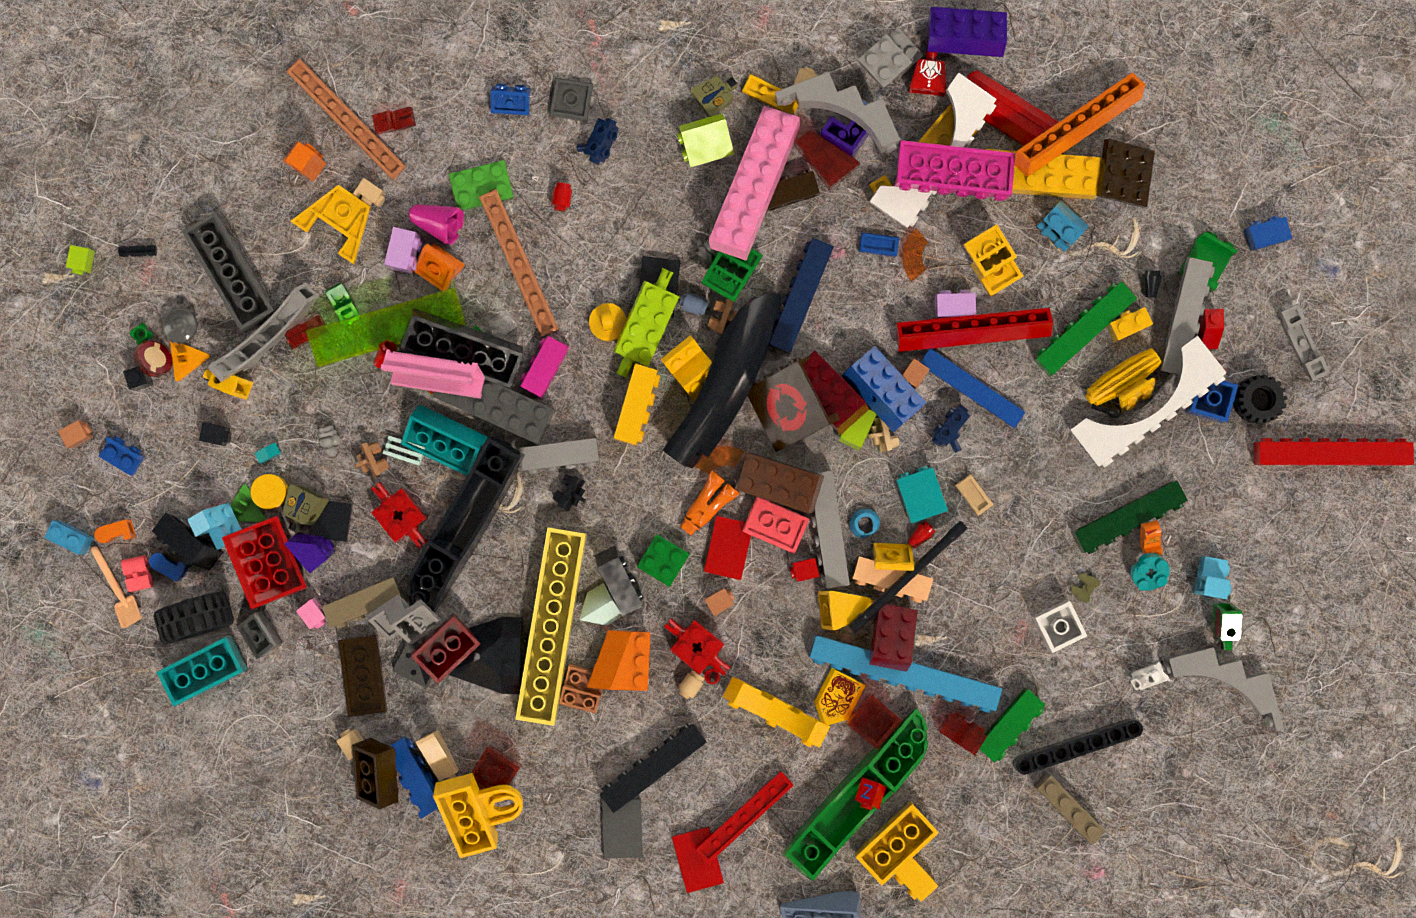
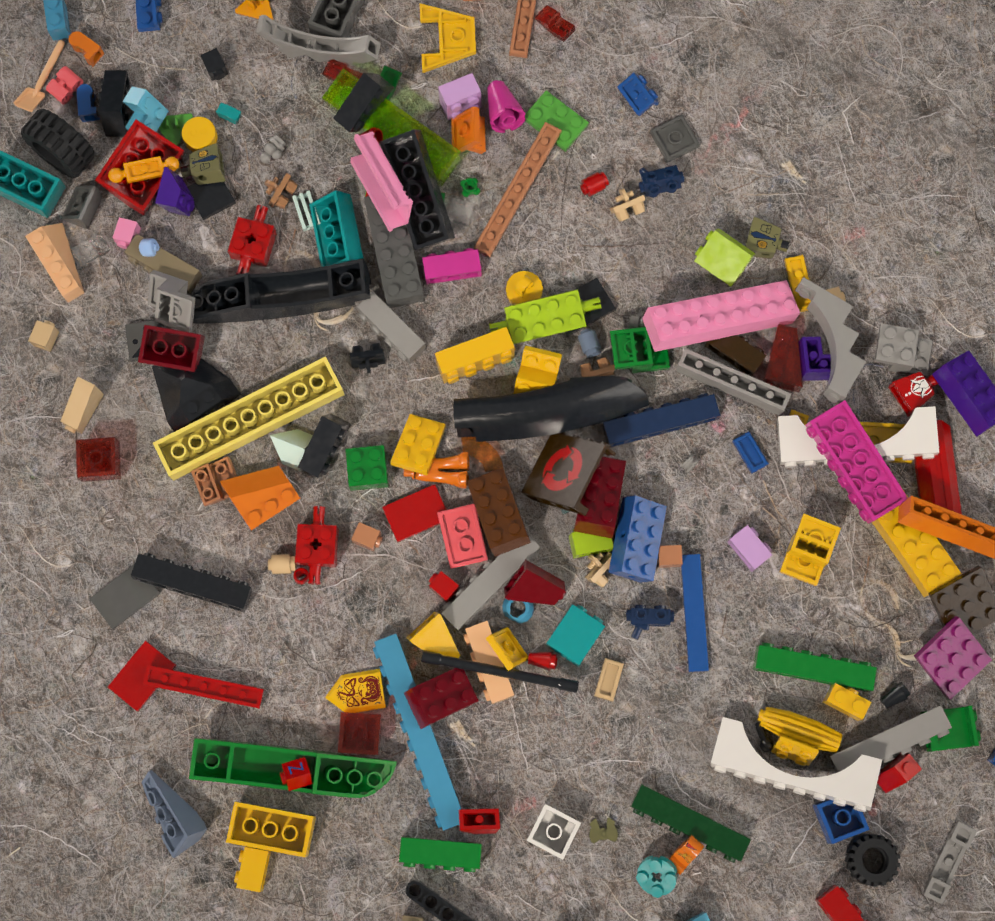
camera: 55 degrees right, 10 degrees down
yellow torso [203,369,254,400] -> none
dark brown plate [338,635,387,717] -> none
dark brown brick [352,738,399,810] -> none
tan brick [353,178,386,207] -> none
blue wedge [390,736,438,819] -> none
yellow brick [433,773,523,858] -> none
yellow brick [722,676,830,747] -> none
red brick [896,308,1053,352] -> none
clear orange tile [902,229,929,283] -> none
clear red brick [938,711,987,756] -> none
dark azure brick [1036,200,1089,252] -> none
none -> light nougat wedge [25,223,84,303]
none -> light orange plate [108,156,179,183]
none -> light blue piece [139,238,160,257]
none -> black wedge [333,72,395,133]
none -> yellow plate [390,414,446,475]
none -> red slope [458,808,500,834]
none -> green plate [460,178,480,197]
none -> dark red slope [504,559,566,605]
none -> tan hips [609,188,645,222]
none -> light grey brick [676,348,791,416]
none -> light grey bush [681,454,699,473]
none -> magenta plate [914,616,992,700]

